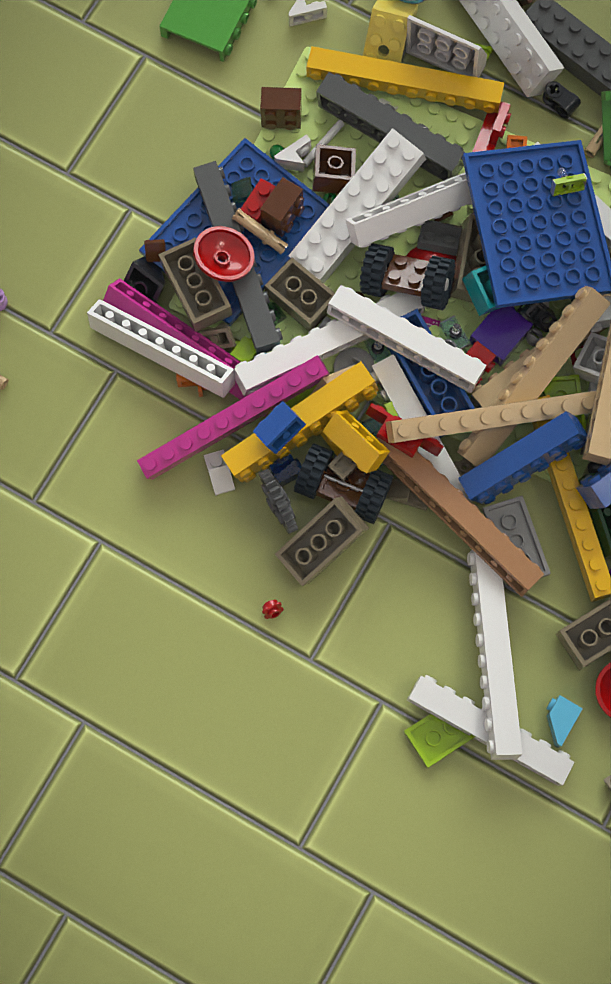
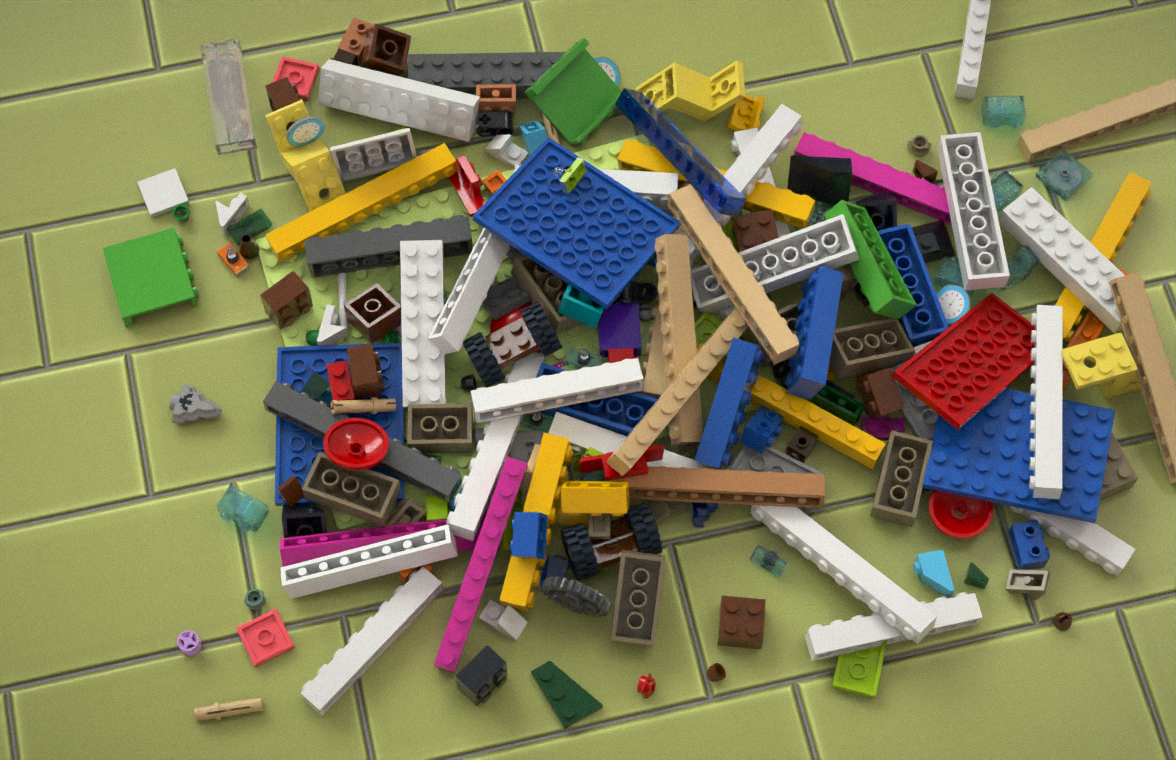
camera: 45 degrees left, 10 degrees down
none -> light grey rock [169,384,222,424]
none -> clear light blue brick [216,485,269,533]
none -> piece [217,242,250,277]
none -> clear green plate [227,208,272,246]
none -> coral tile [236,609,295,667]
none -> dark brown cone [239,233,260,259]
none -> sand green plate [244,589,266,610]
none -> white brick [301,566,443,716]
none -> black brick [456,645,508,706]
none -> black hinge [461,374,477,392]
none -> nougat brick [476,84,516,114]
none -> white slope [485,134,529,169]
none -> medium azure slope [518,120,547,156]
none -> dark green wing [531,661,603,729]
none -> animal [692,502,719,528]
none -> reddish brown hinge [706,663,726,682]
none -> reddish brown brick [717,596,766,649]
none -> blue brick [740,406,784,454]
none -> clear light blue piece [750,545,788,578]
none -> dark brown brick [786,426,819,463]
none -> clear green slope [964,562,989,589]

